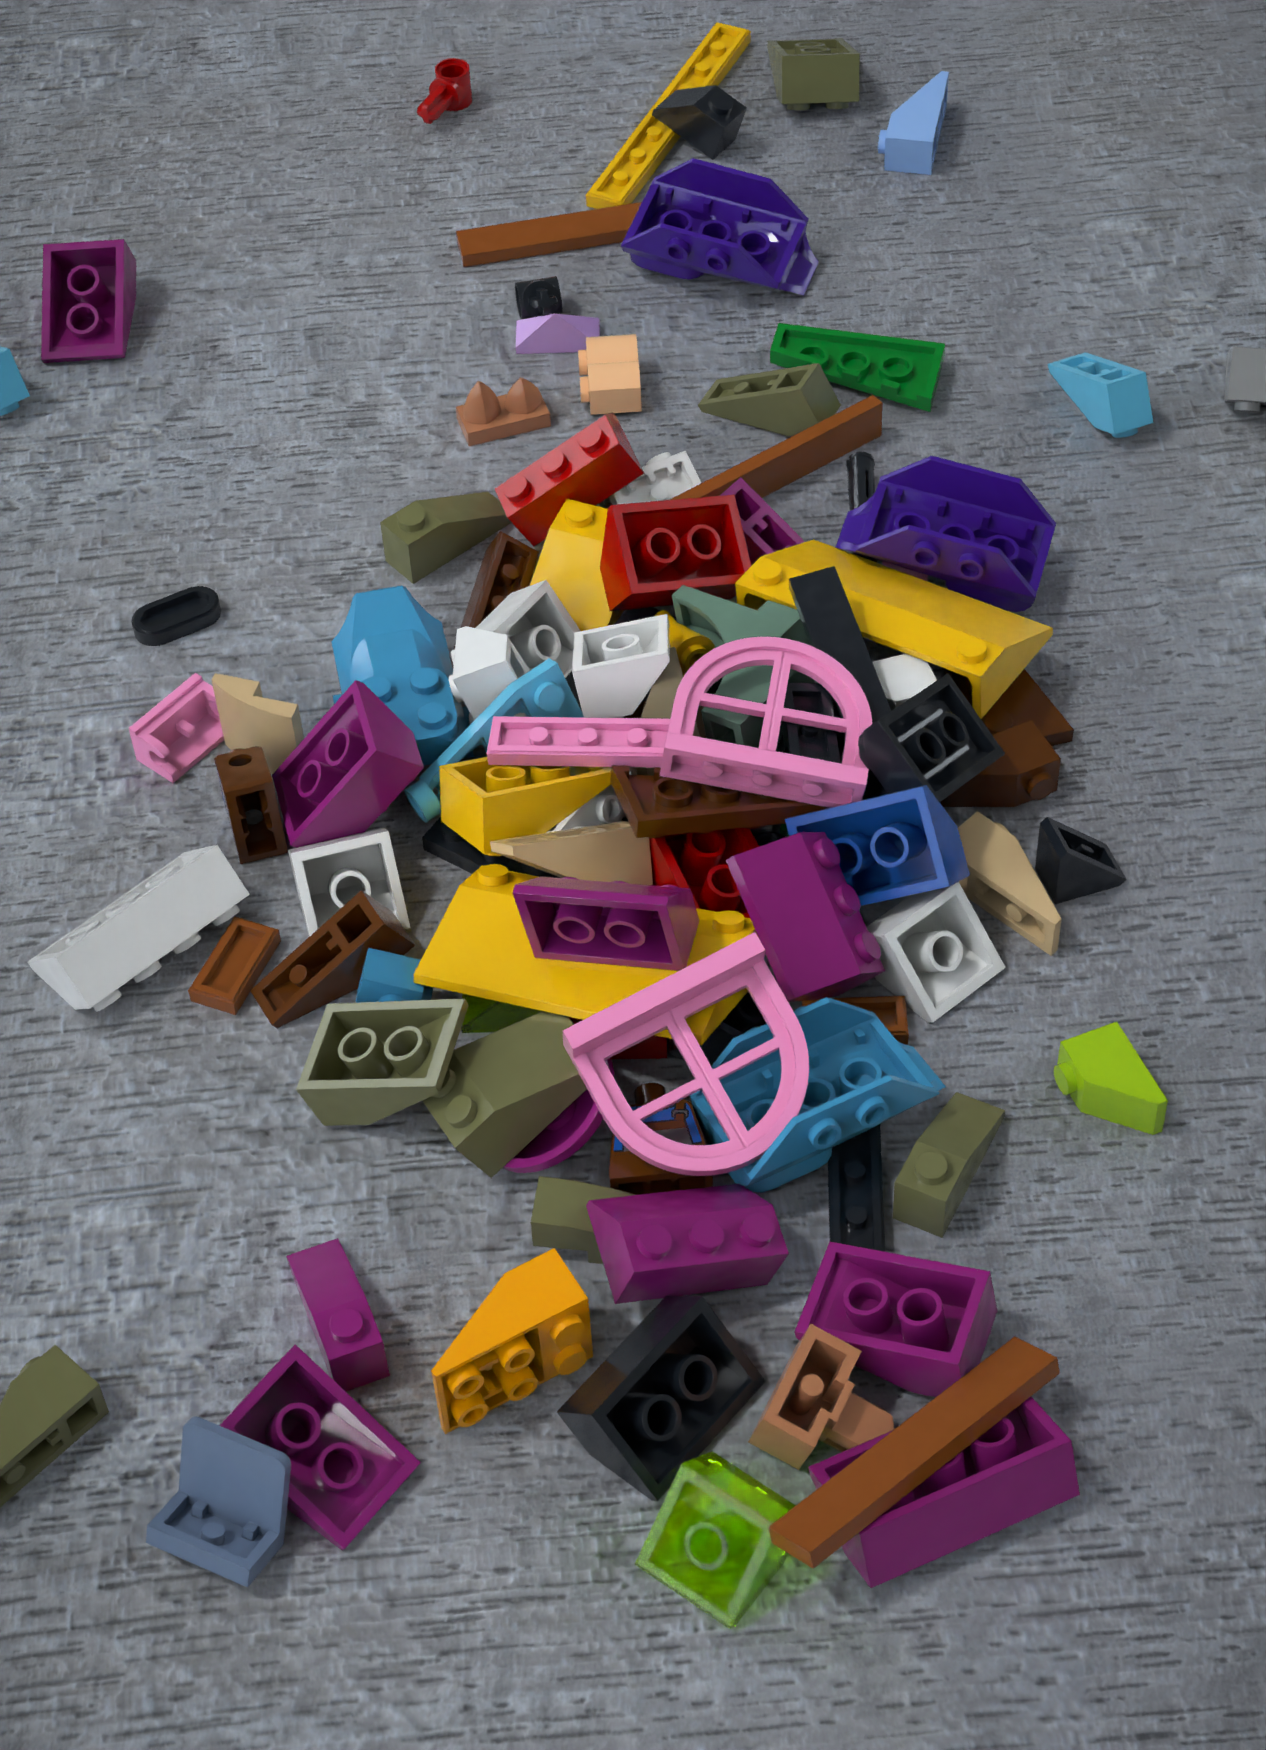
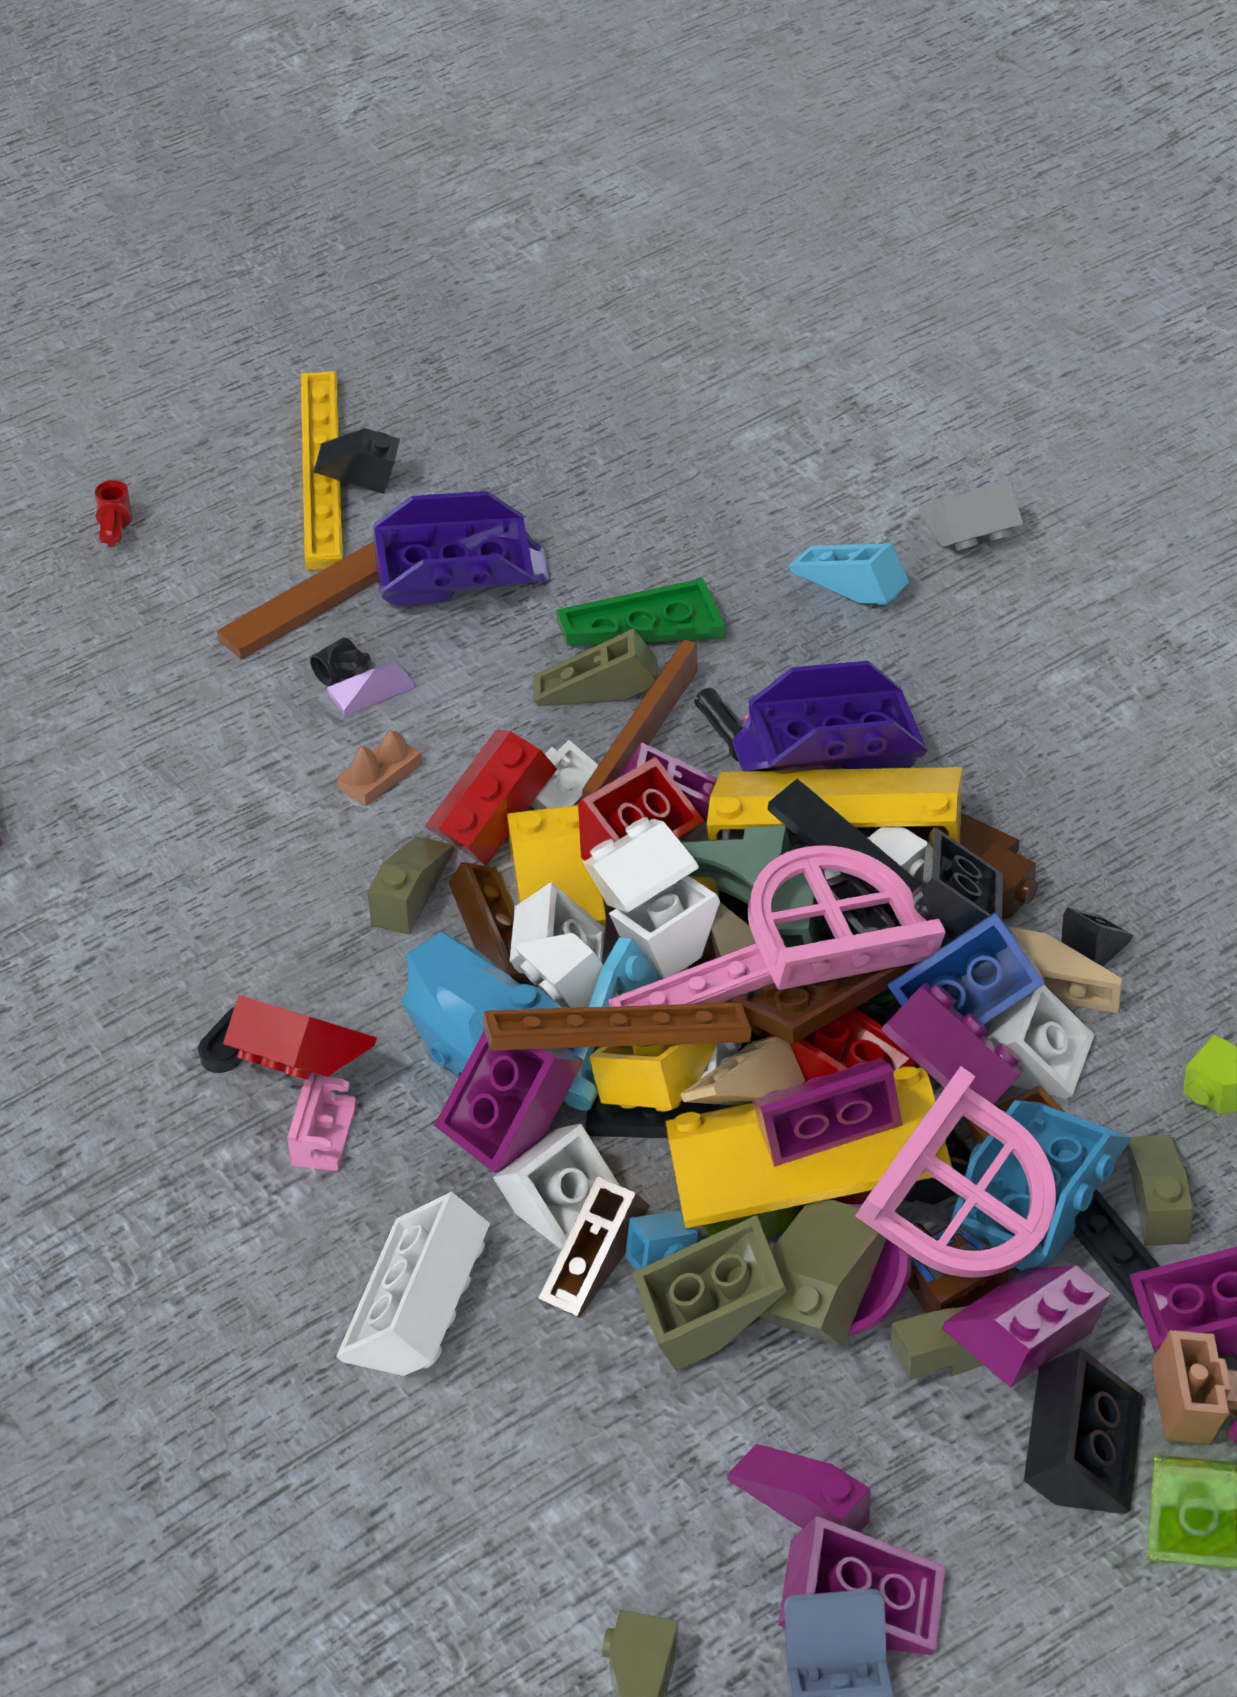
camera: 30 degrees left, 5 degrees down
dark orange tile [188,916,281,1015] -> none
tan slope [211,673,304,774] -> none
reddish brown torso [214,746,288,864] -> none
light orange slope [431,1248,593,1434] -> none
light nougat brick [578,334,642,415] -> none
olive slope [767,38,860,110] -> none
light blue slope [878,71,949,175] -> none
none -> red slope [223,995,377,1080]
none -> dark orange tile [483,1003,752,1051]
none -> white slope [583,817,699,912]

